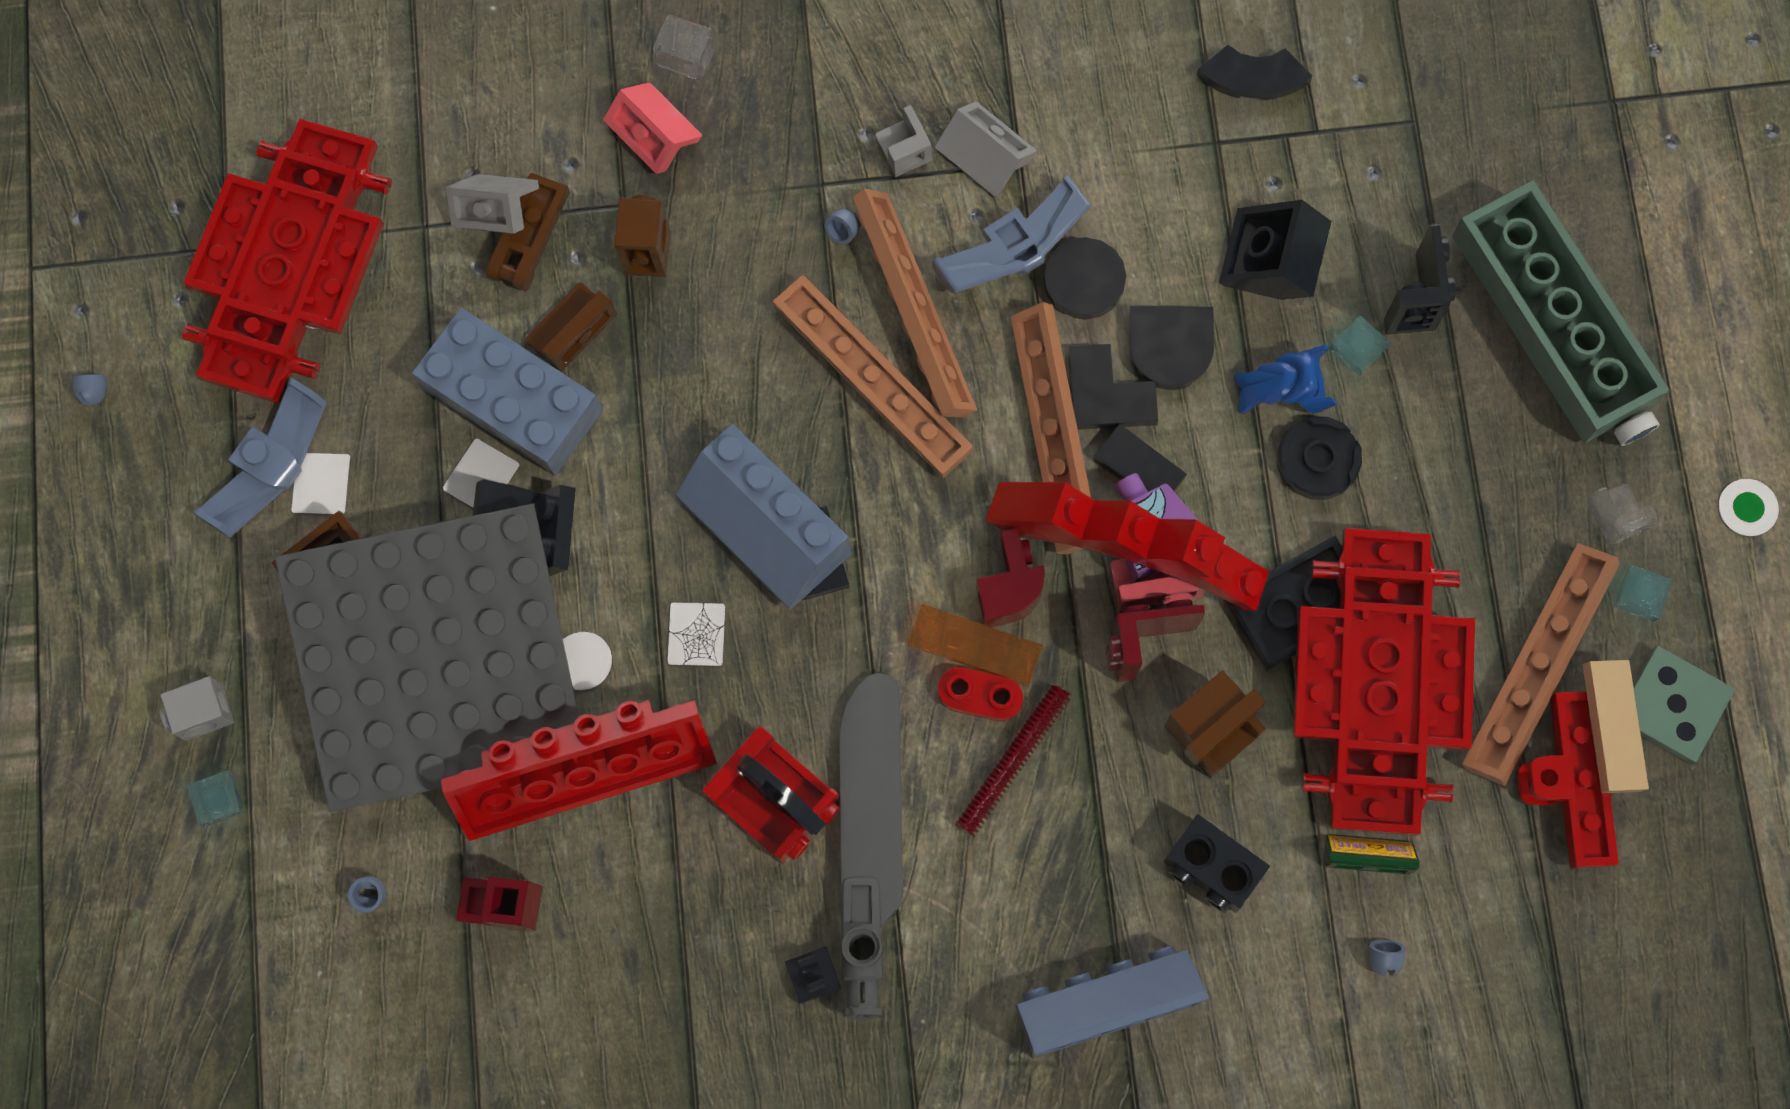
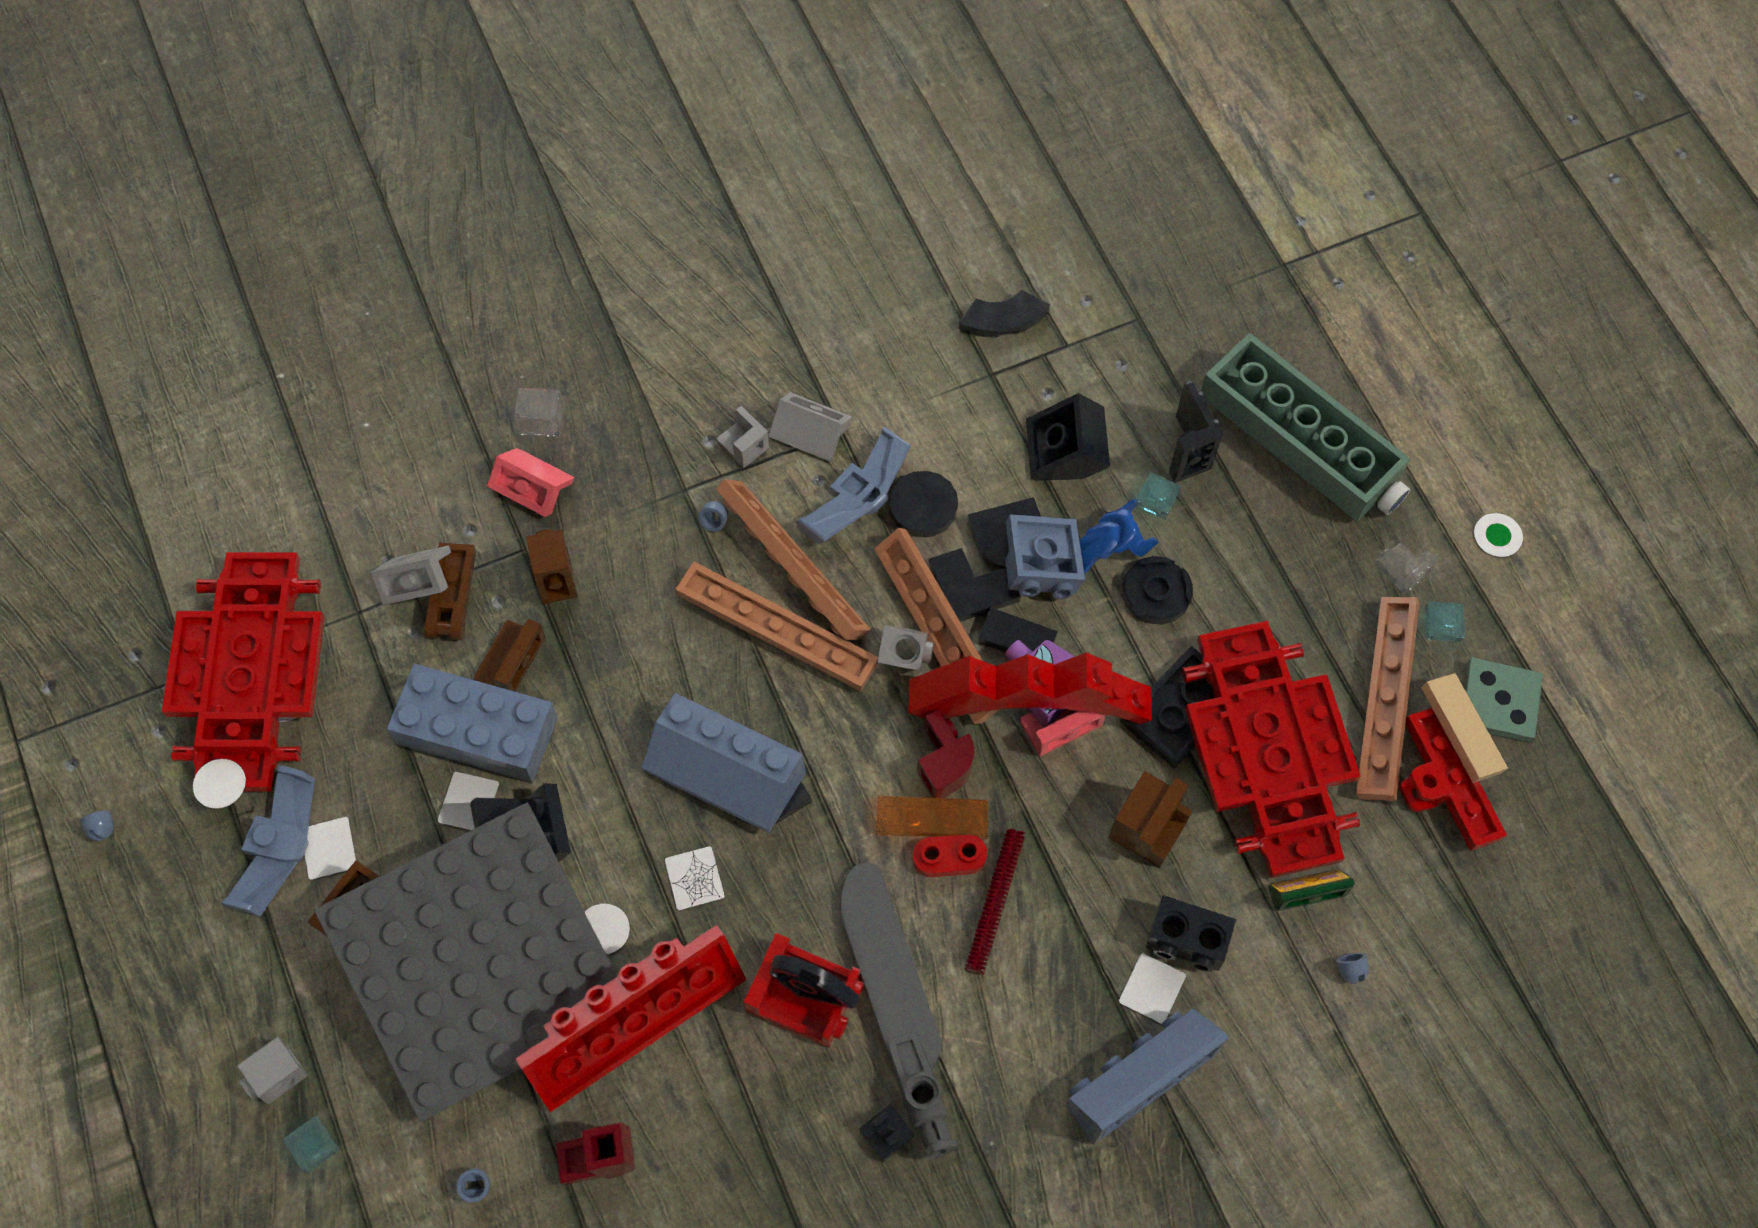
camera: 25 degrees left, 10 degrees down
dark red bracket [1106,599,1205,682] -> none
none -> white sticker [193,759,245,808]
none -> light grey brick [877,625,934,671]
none -> sand blue plate [1005,514,1085,599]
none -> white sticker [1119,953,1186,1024]

